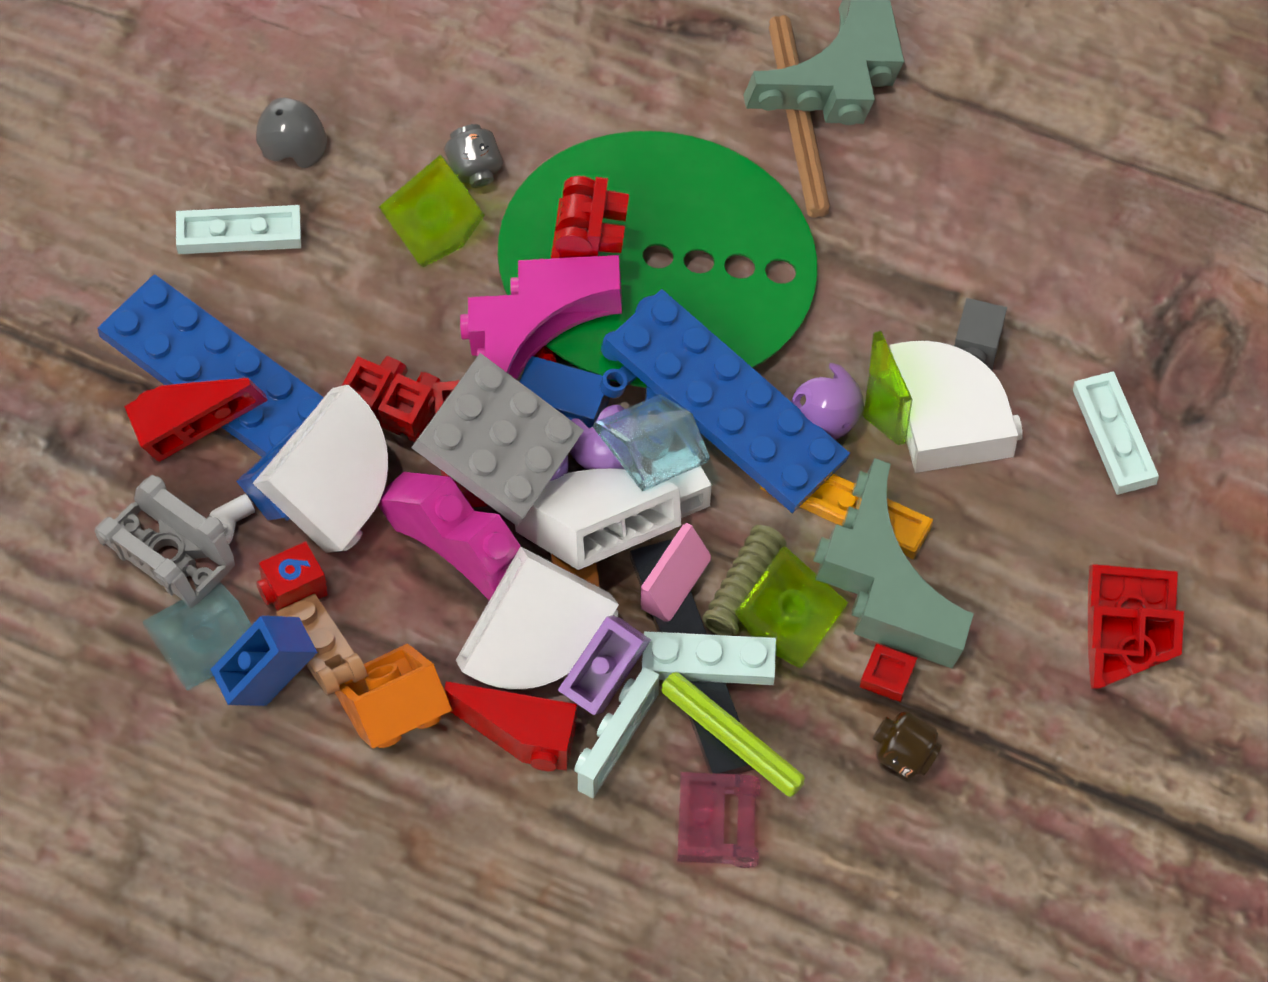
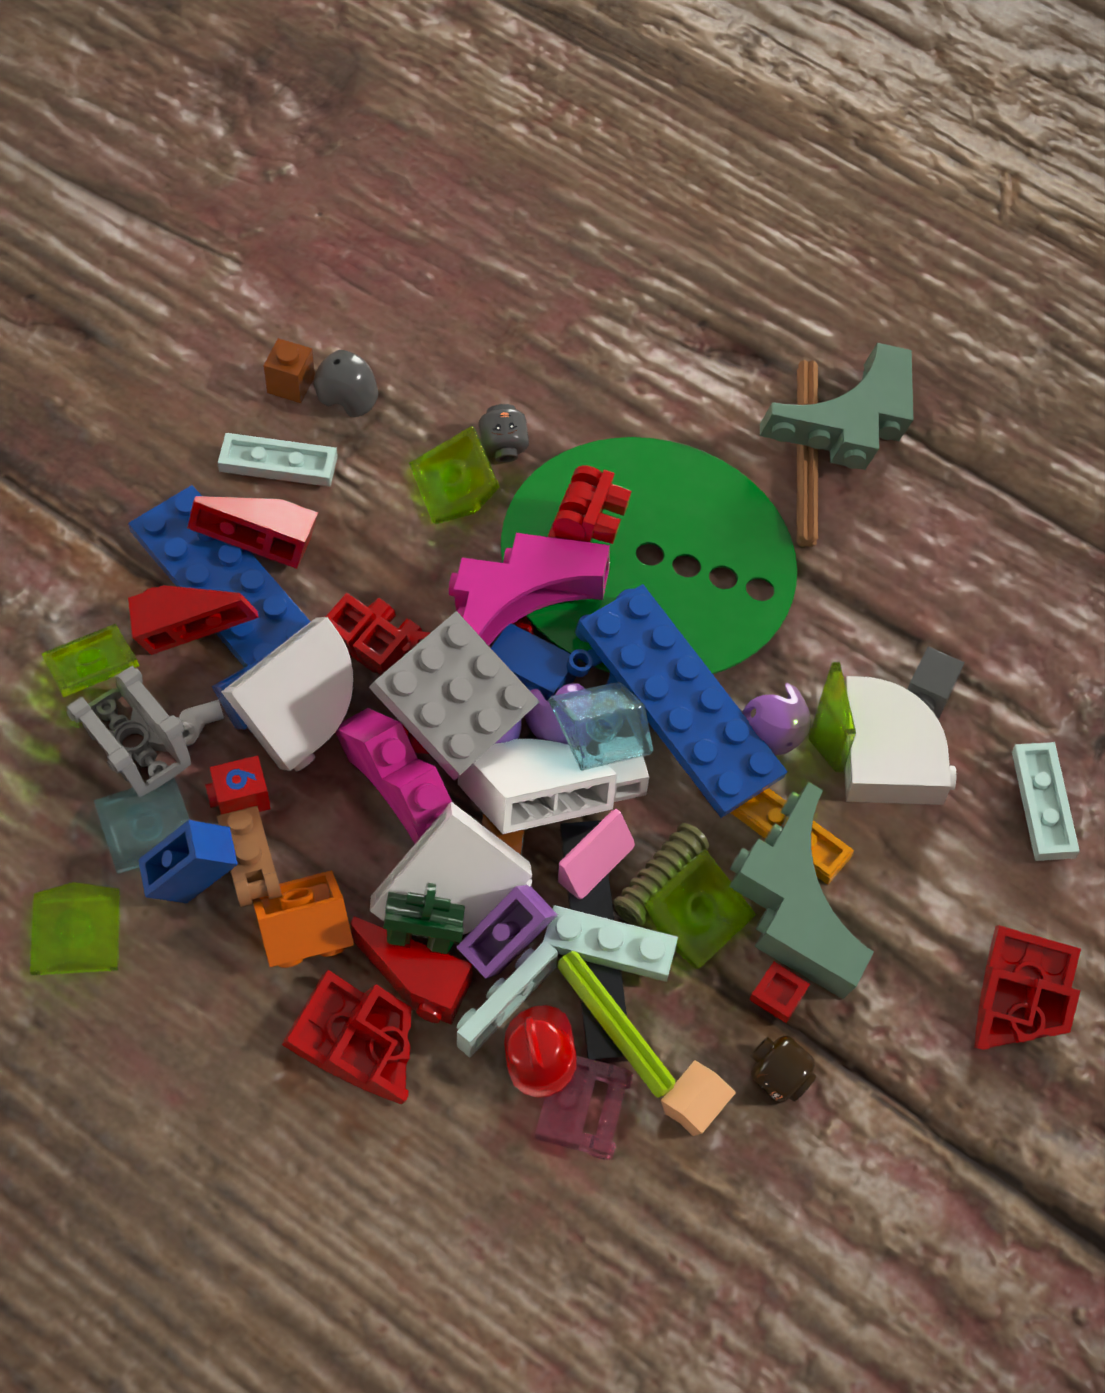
camera: 10 degrees right, 0 degrees up
none -> clear neon green slope [30,882,120,975]
none -> clear neon green slope [41,624,139,697]
none -> red slope [187,496,318,569]
none -> dark orange brick [263,338,315,403]
none -> red slope [281,970,412,1105]
none -> dark green hips [383,882,465,954]
none -> red piece [504,1005,577,1098]
none -> light nougat piece [661,1060,736,1136]

